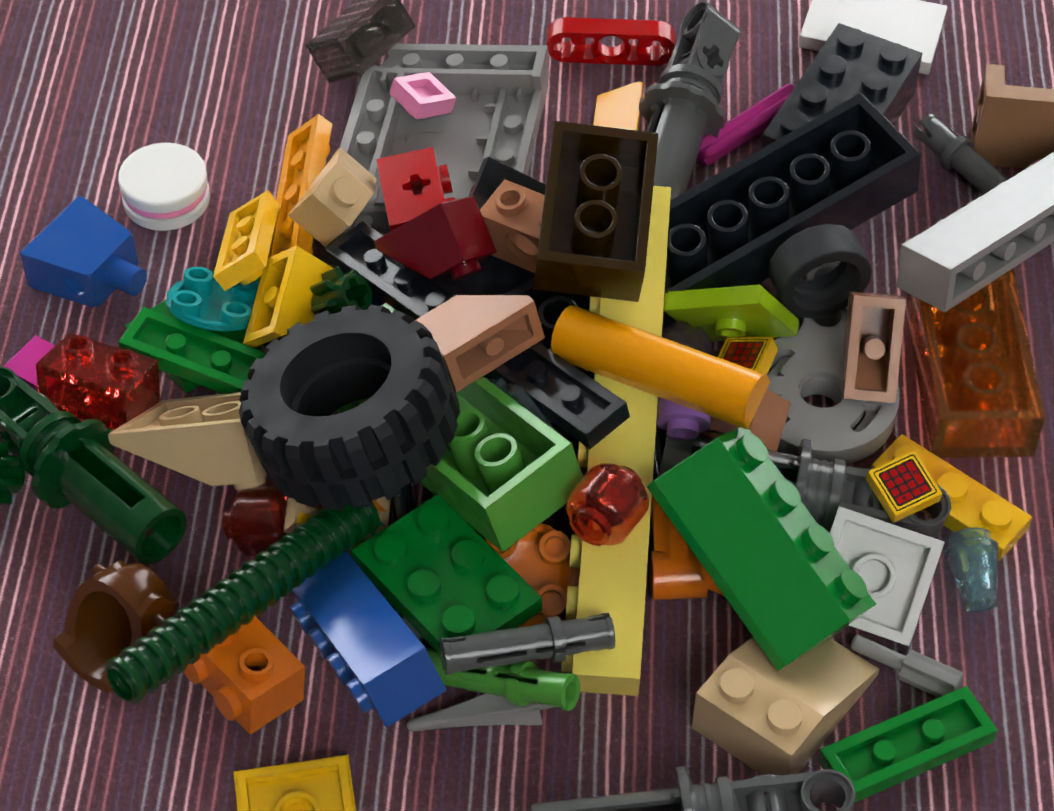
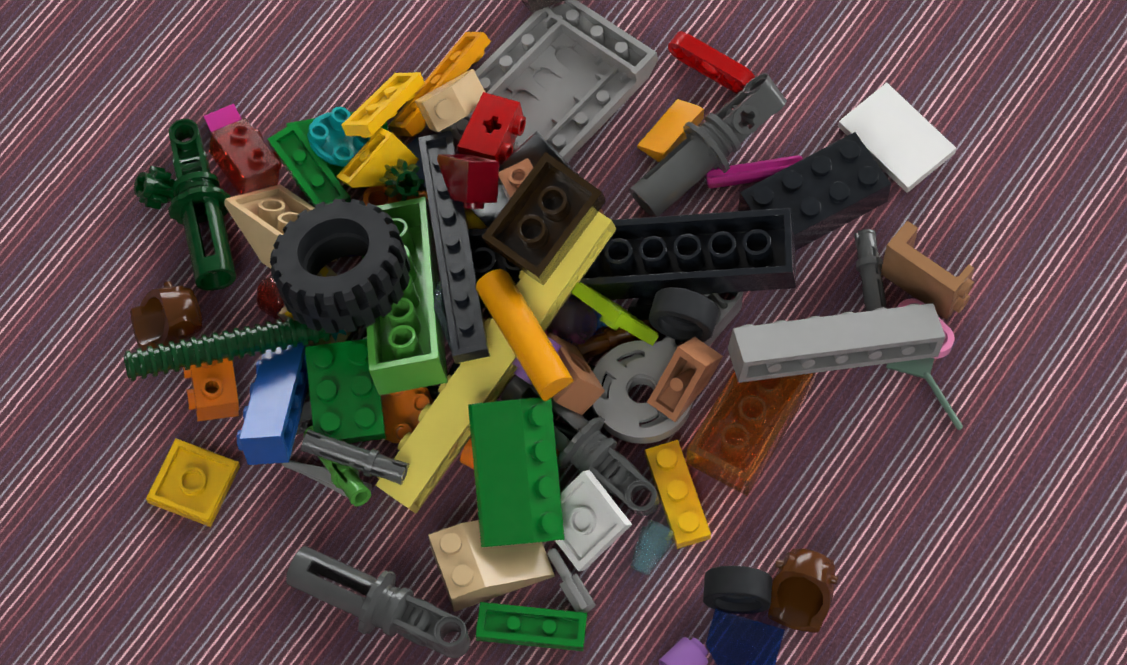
camera: 35 degrees right, 15 degrees up
blue torso [20,196,147,307] -> none
white head [118,143,210,231] -> none
bright pink plate [389,72,456,120] -> none
nougat slope [415,295,545,392] -> none
clear red head [567,463,649,546] -> none
tile [718,337,779,375] -> none
tile [866,449,943,523] -> none

